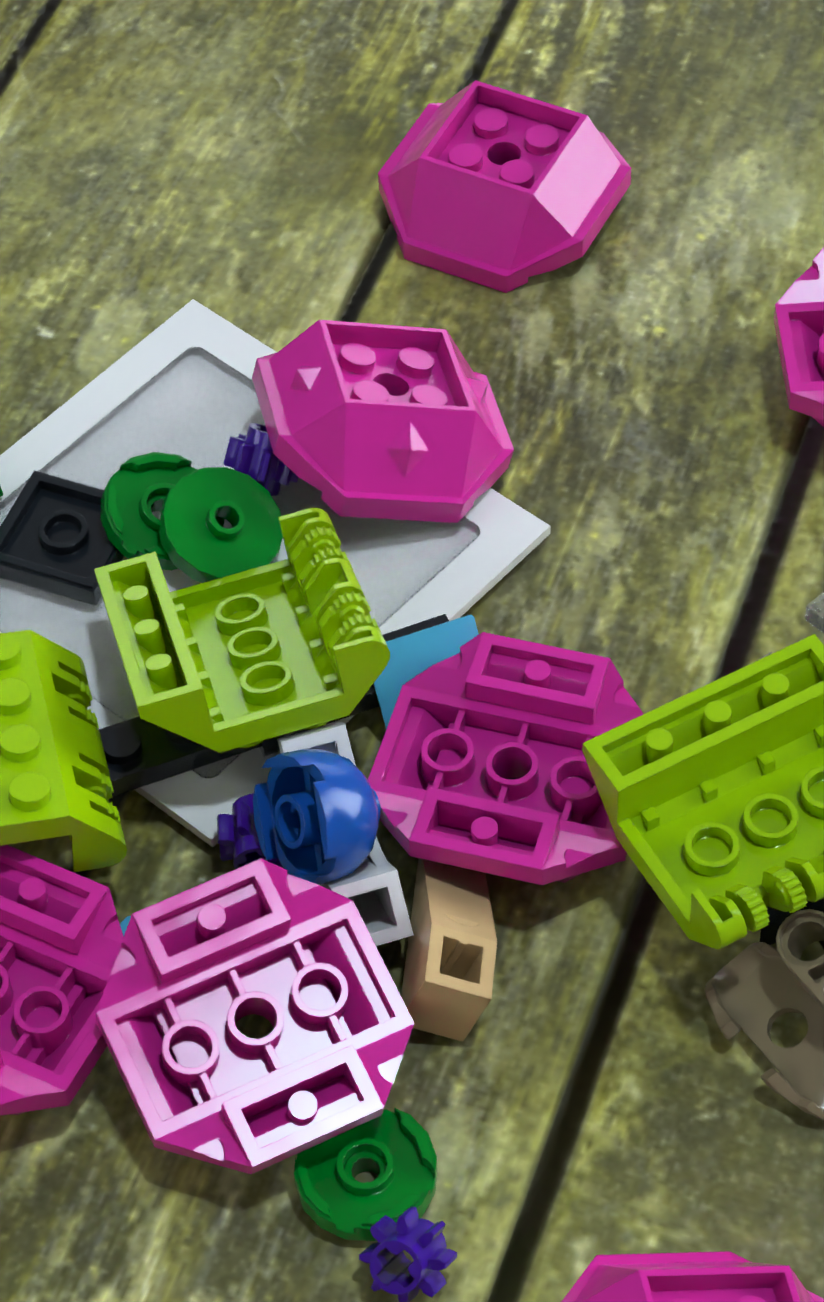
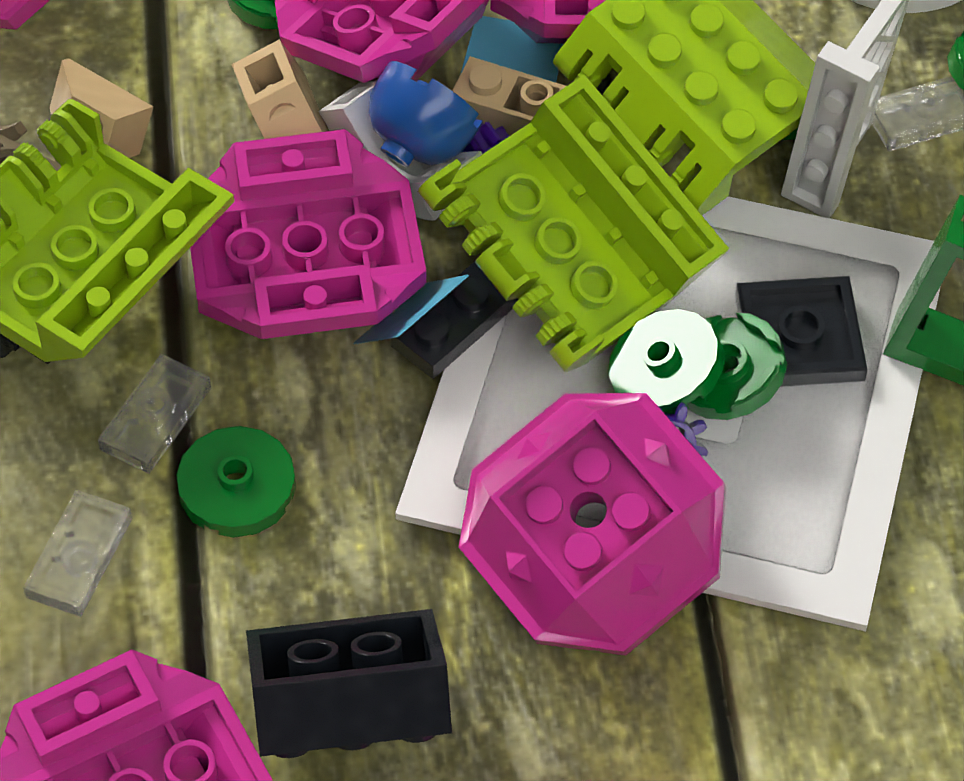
camera: 150 degrees right, 5 degrees up
none -> tan slope [50,58,154,158]
none -> green plate [176,426,296,538]
none -> black brick [246,609,452,758]
none -> tan slope [452,56,566,136]

